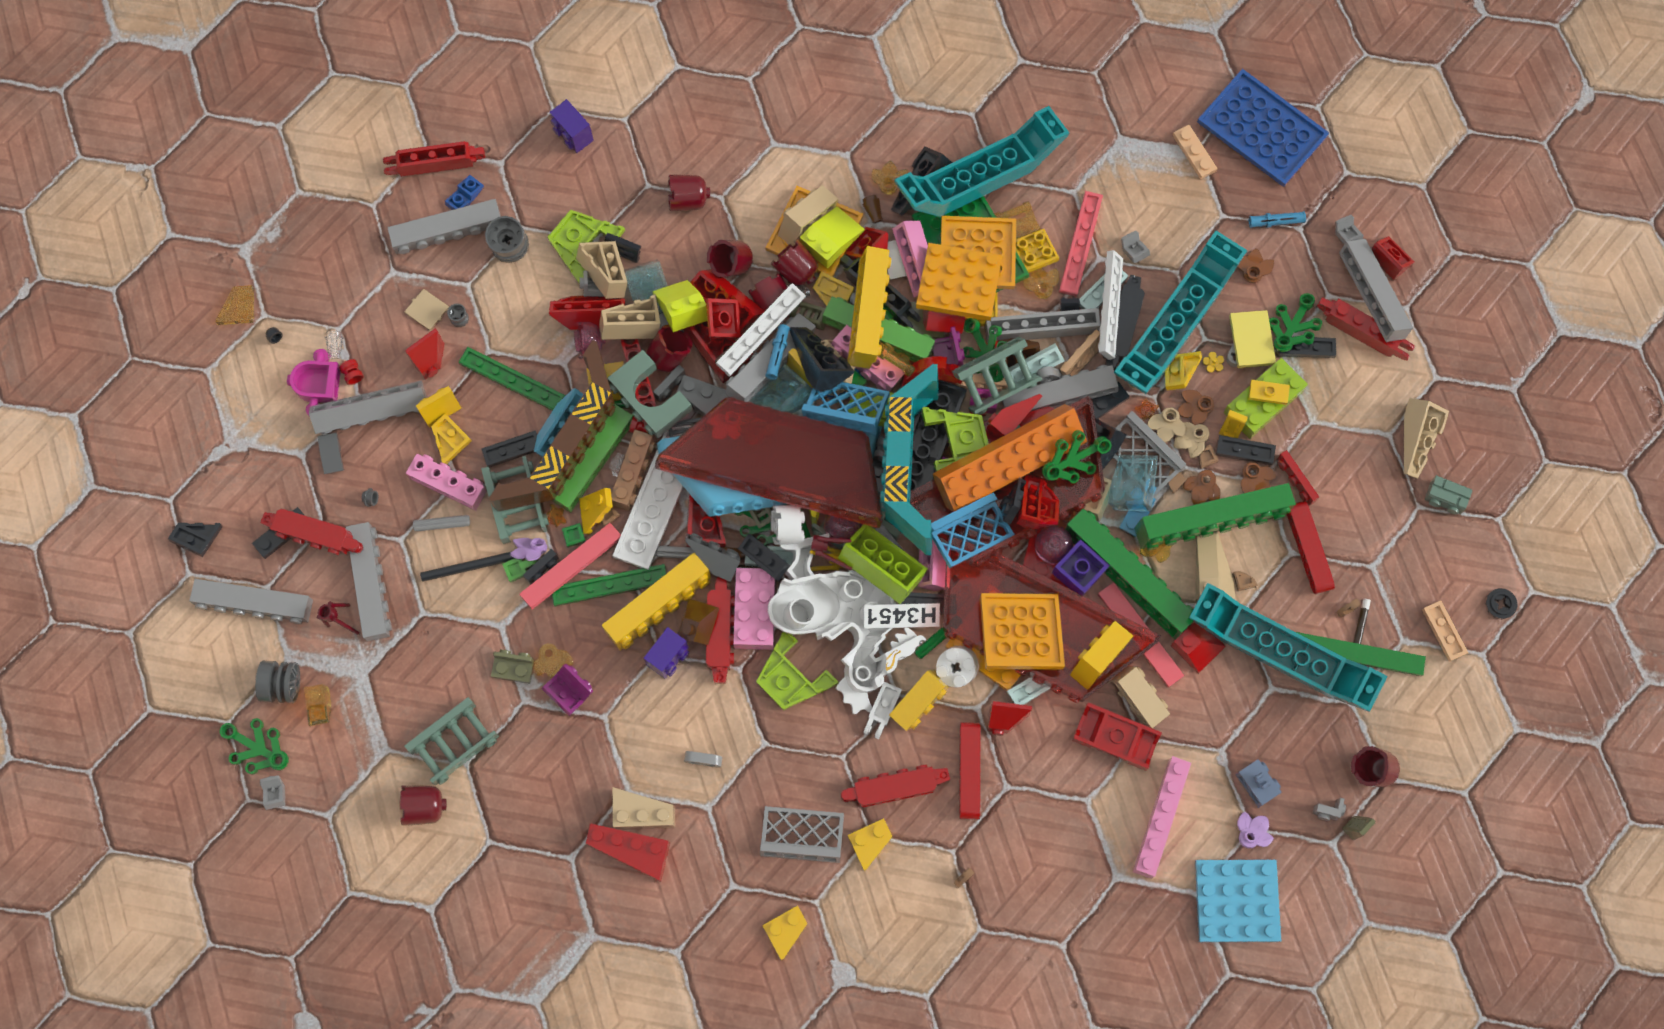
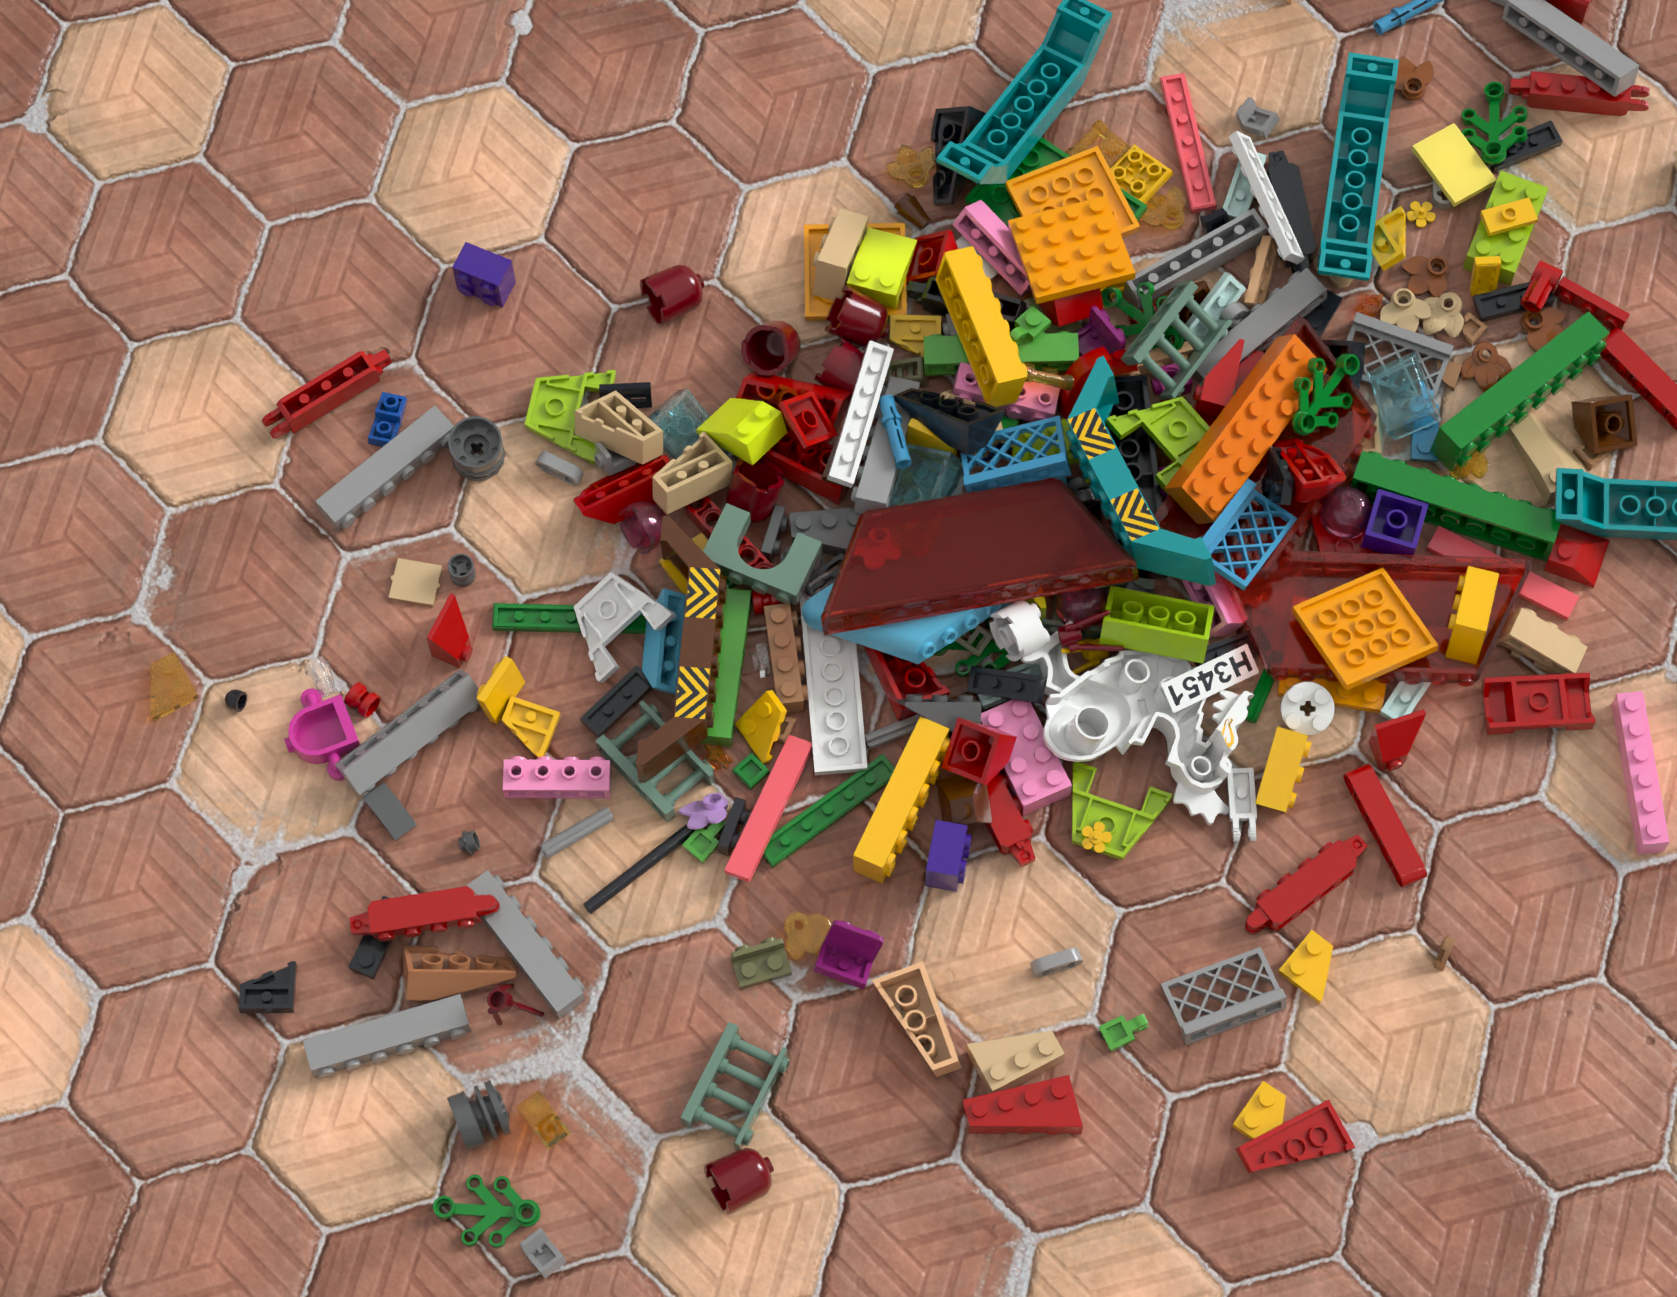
camera: 25 degrees left, 5 degrees down
none -> nougat wedge [403,945,516,1002]
none -> light grey beam [535,451,584,486]
none -> white wing [574,572,676,683]
none -> light nougat wedge [872,961,962,1078]
none -> red slope [941,717,1017,785]
none -> bright green plate [1009,305,1051,346]
none -> yellow plant [1082,822,1112,853]
none -> bright green plate [1099,1014,1148,1052]
none -> red wing [1235,1099,1356,1173]
none -> red piece [1520,260,1563,313]
none -> reddish brown slope [1571,394,1637,454]

